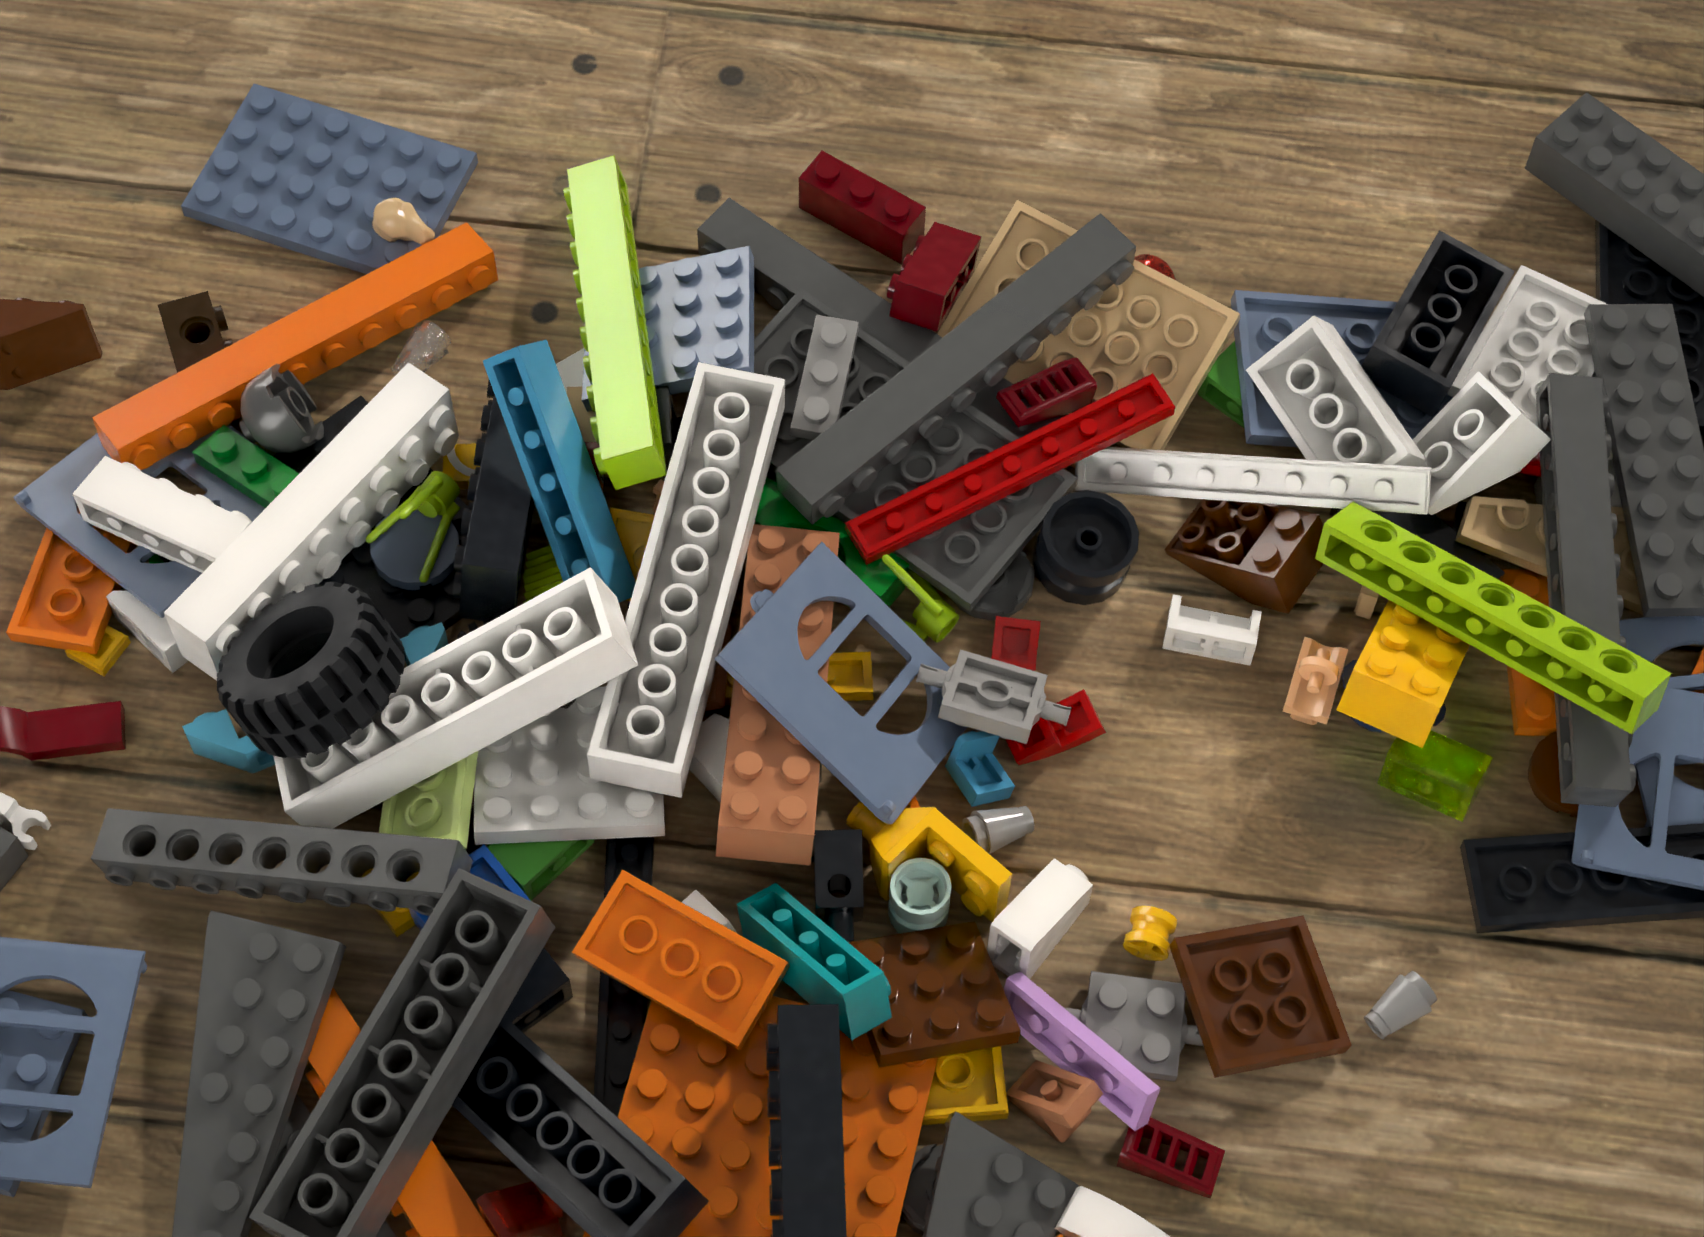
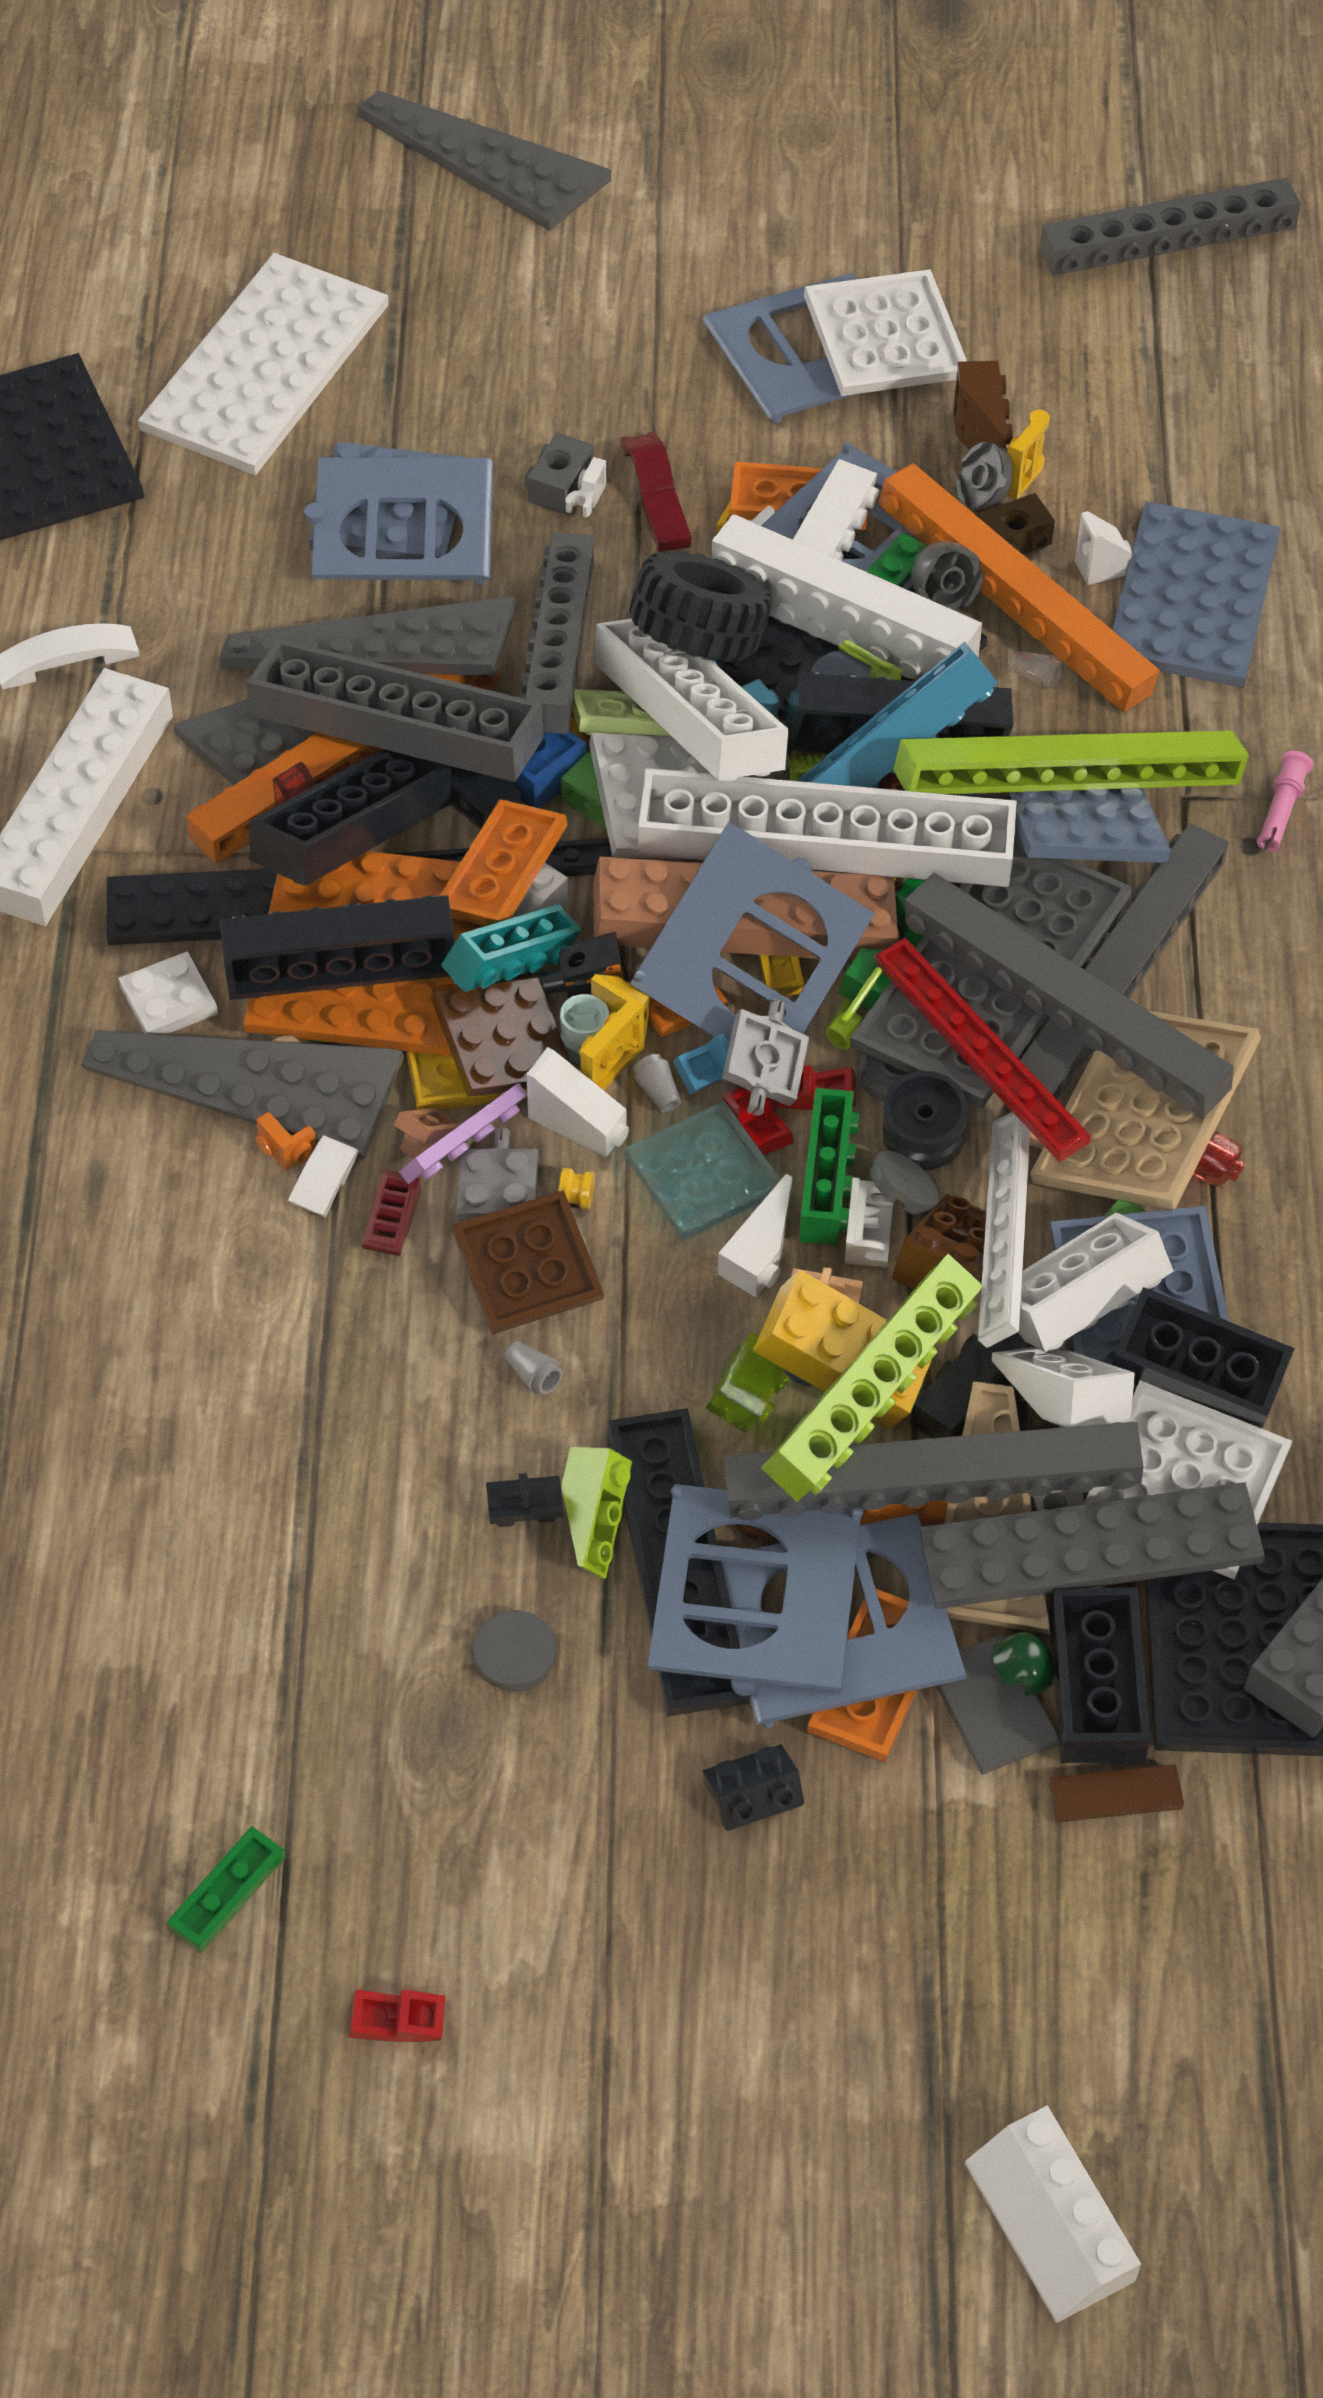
camera: 85 degrees right, 5 degrees down
tan animal [372,197,435,245] -> none
light grey plate [790,315,859,440] -> none
dark red brick [799,151,926,265] -> none
dark red brick [887,222,982,332] -> none
dark red slope [996,357,1097,427] -> none
none -> black hips [486,1473,564,1527]
none -> lime slope [561,1447,632,1579]
none -> clear light blue plate [624,1101,781,1241]
none -> white slope [718,1174,793,1297]
none -> green brick [799,1088,860,1246]
none -> dark grey tile [870,1150,940,1215]
none -> dark grey tile [956,442,1013,512]
none -> yellow plate [1006,410,1050,500]
none -> white slope [1075,511,1132,585]
none -> bright pink pin [1257,751,1313,852]

